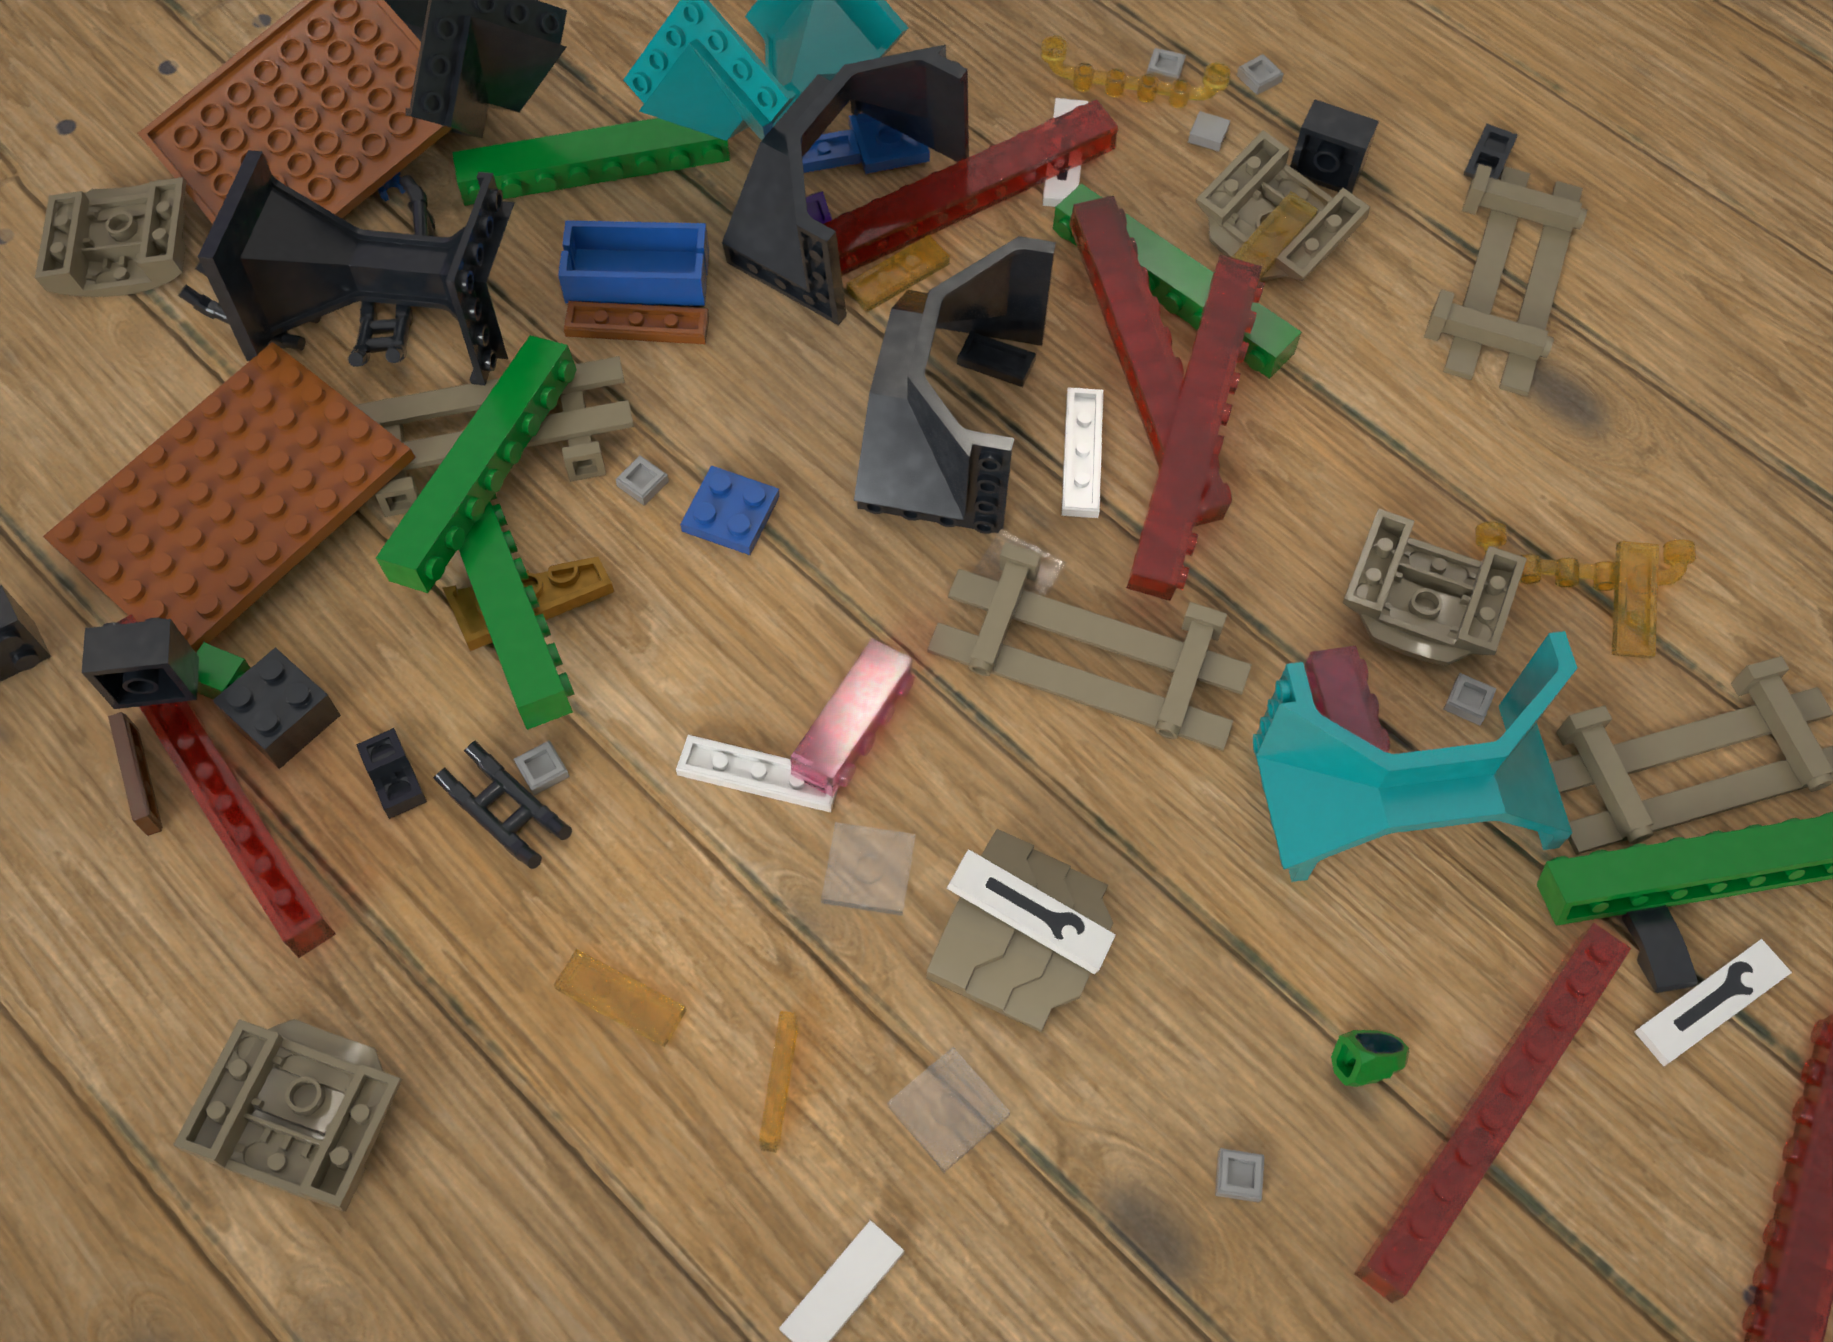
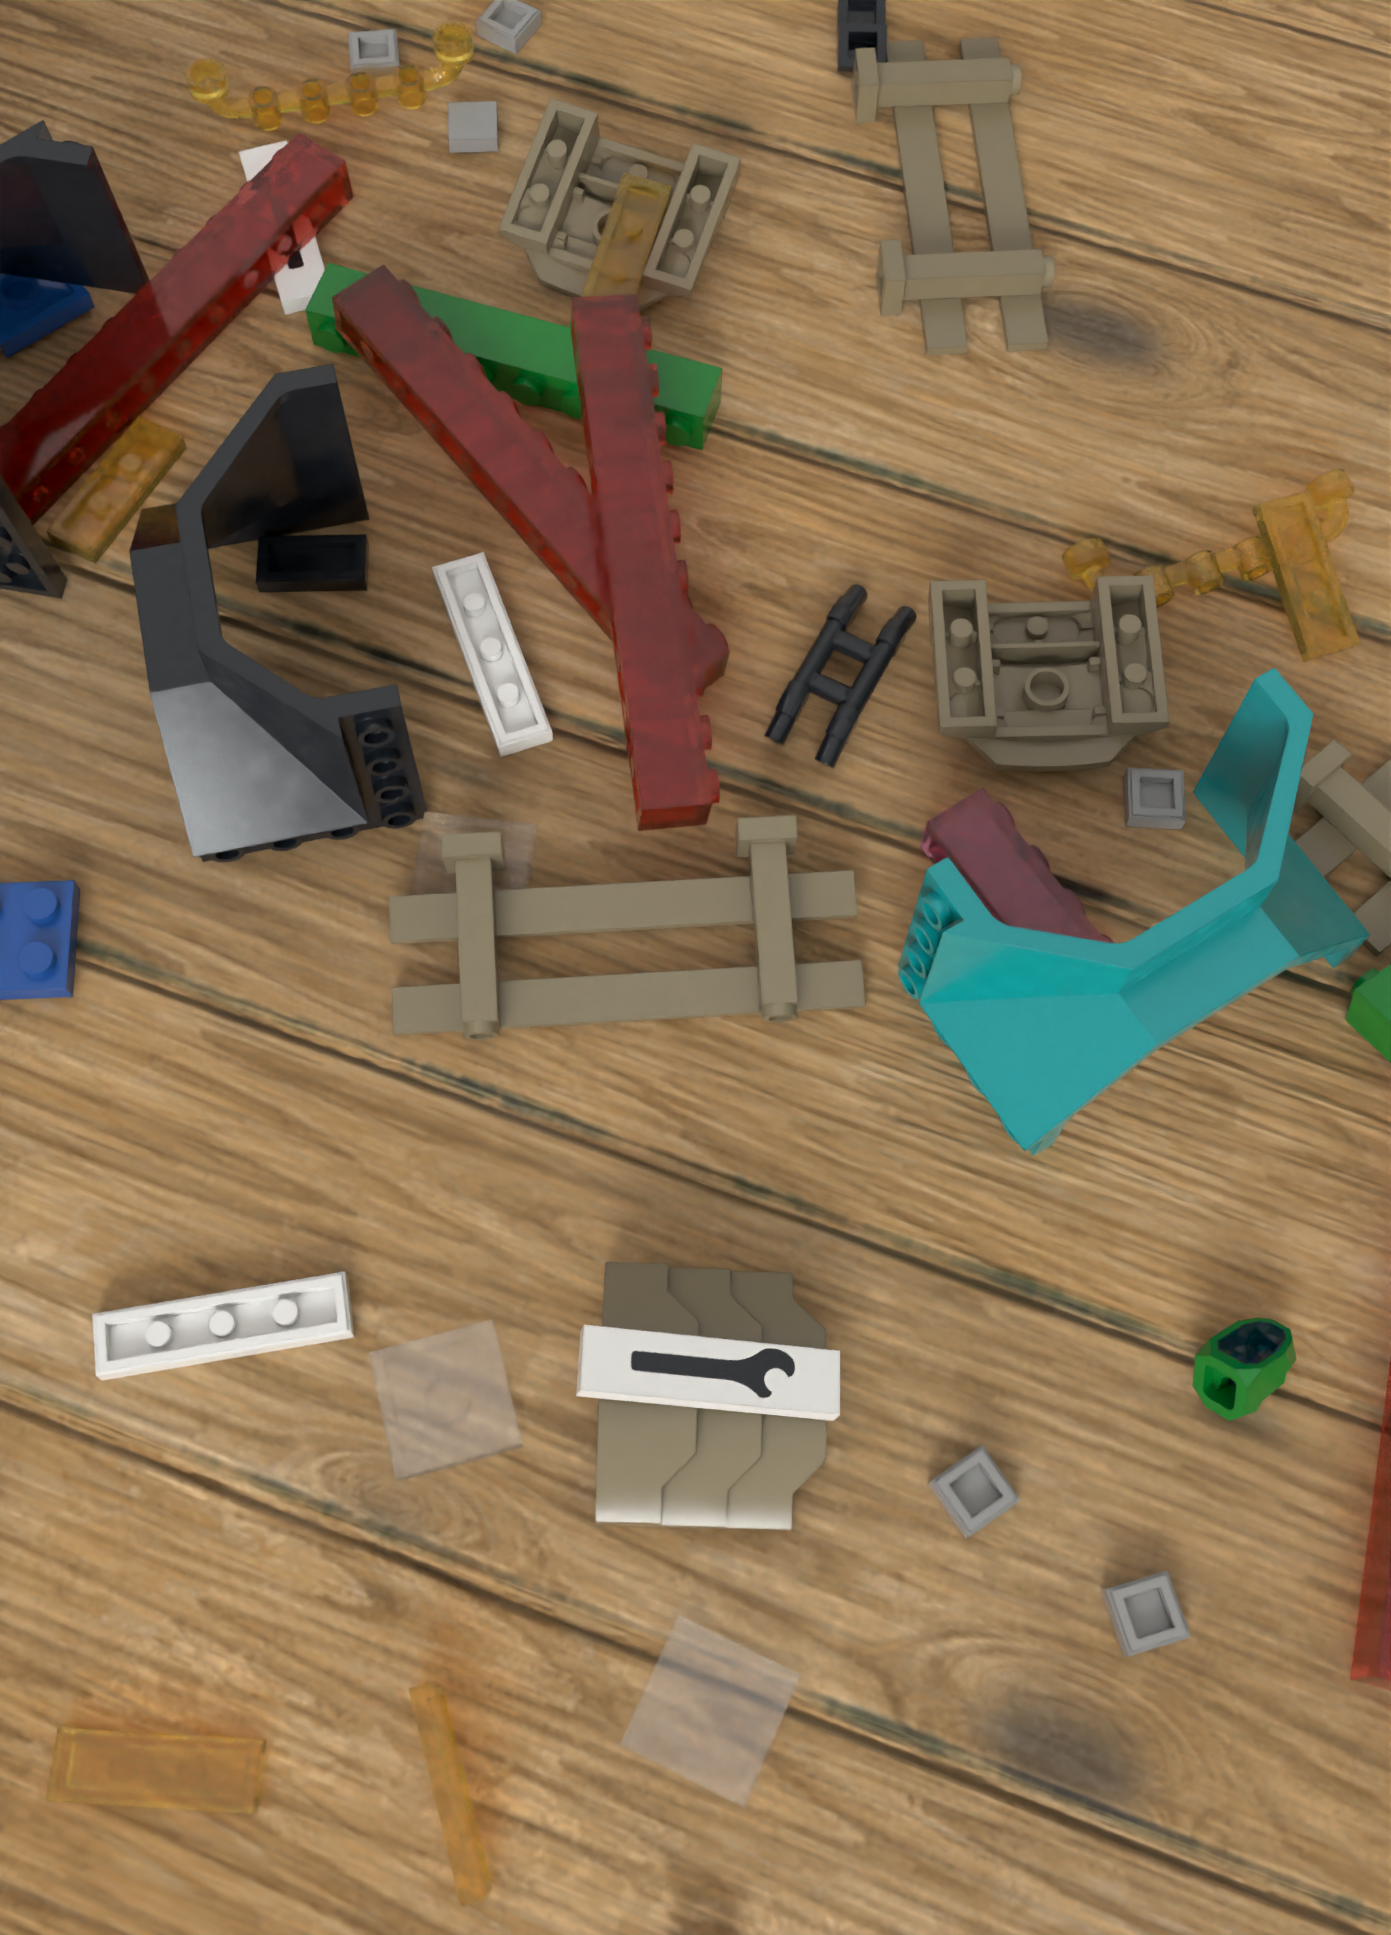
camera: 25 degrees left, 5 degrees up
clear pink brick [791,638,915,797] -> none
black brick [1290,99,1379,193] -> none
none -> black piece [764,584,917,769]
none -> light grey tile [928,1445,1021,1539]

